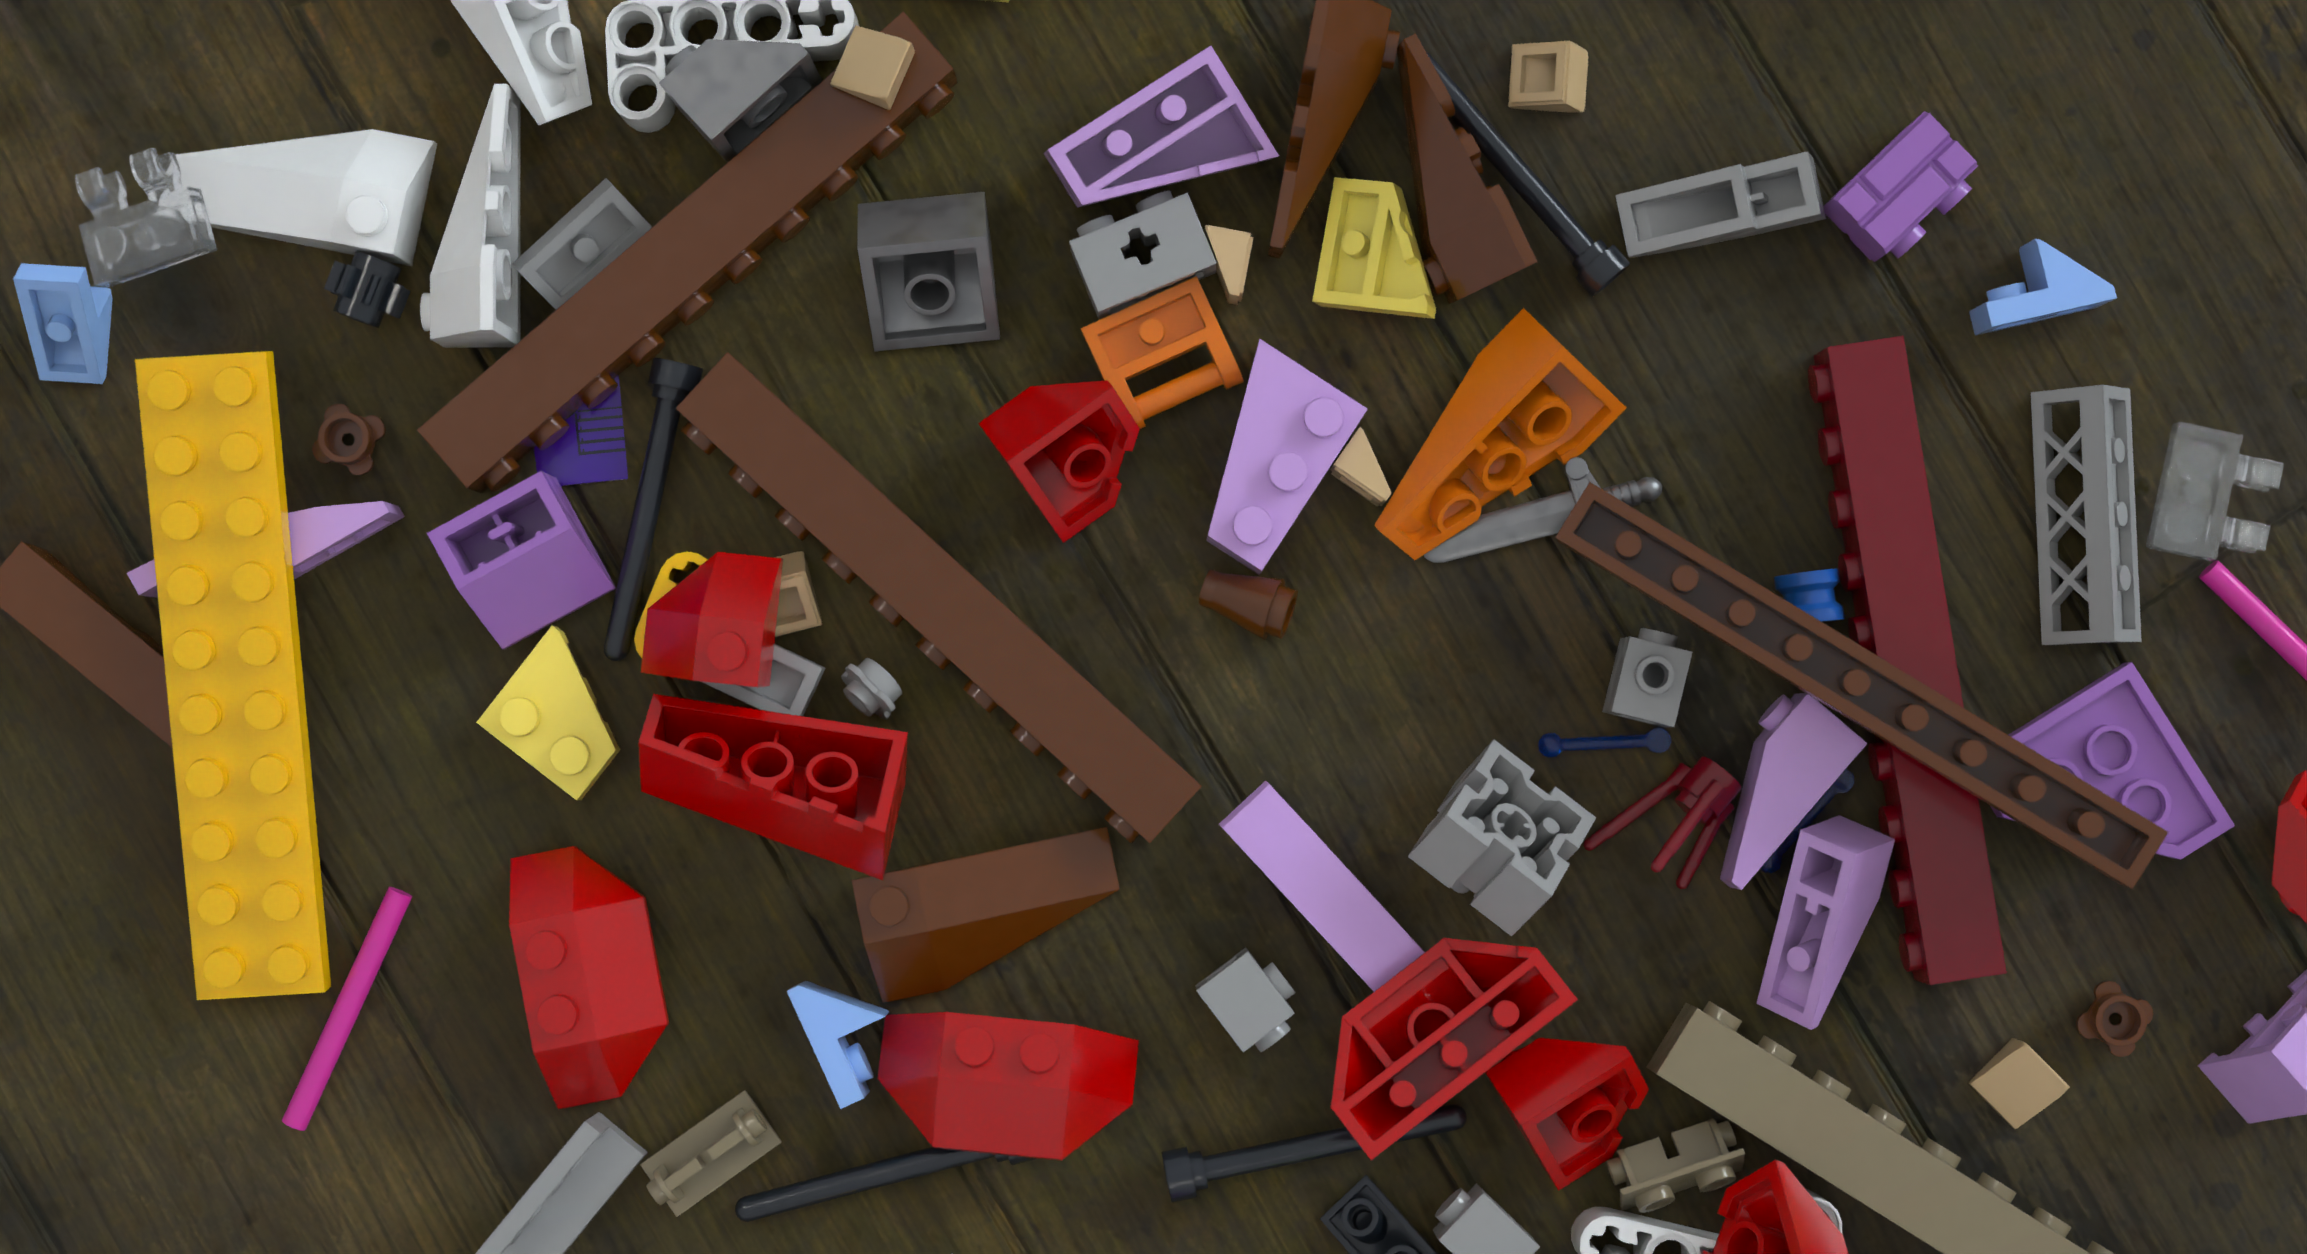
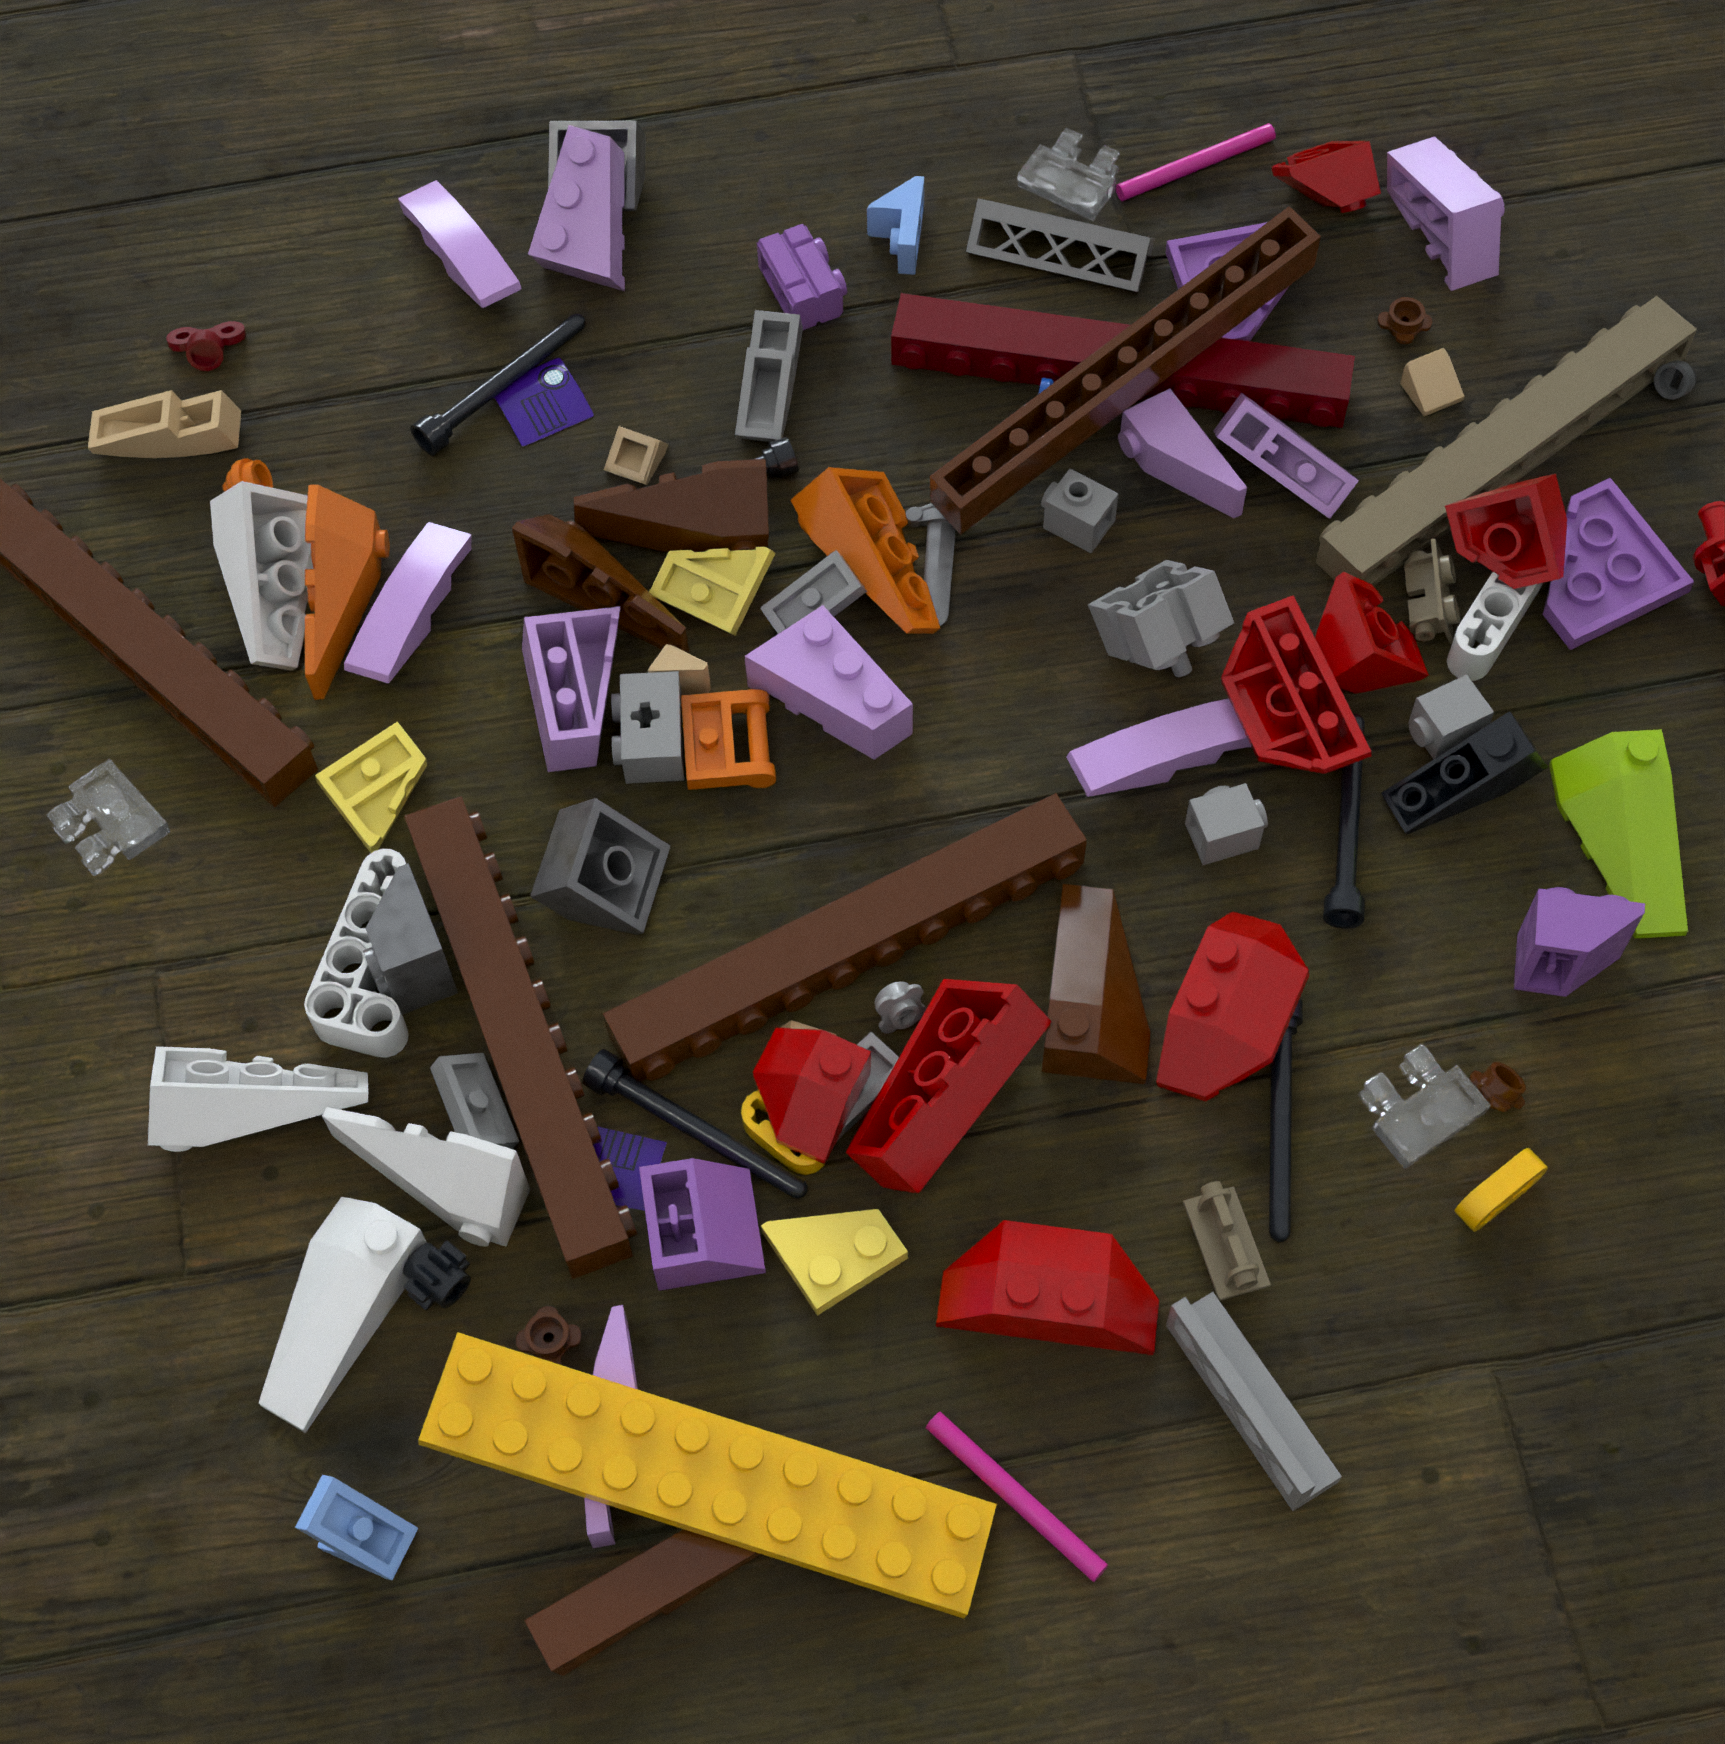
camera: 70 degrees left, 25 degrees down
clear plate [75,148,217,287] -> none
light blue slope [787,981,889,1109] -> none
tan slope [830,25,915,110] -> none
red slope [978,380,1140,543] -> none
reddish brown cone [1199,569,1298,640] -> none
tan slope [1330,427,1392,507] -> none
clear blue hinge [1538,728,1671,758] -> none
dark red plant [1583,756,1742,889] -> none
none -> light grey plate [760,550,867,634]

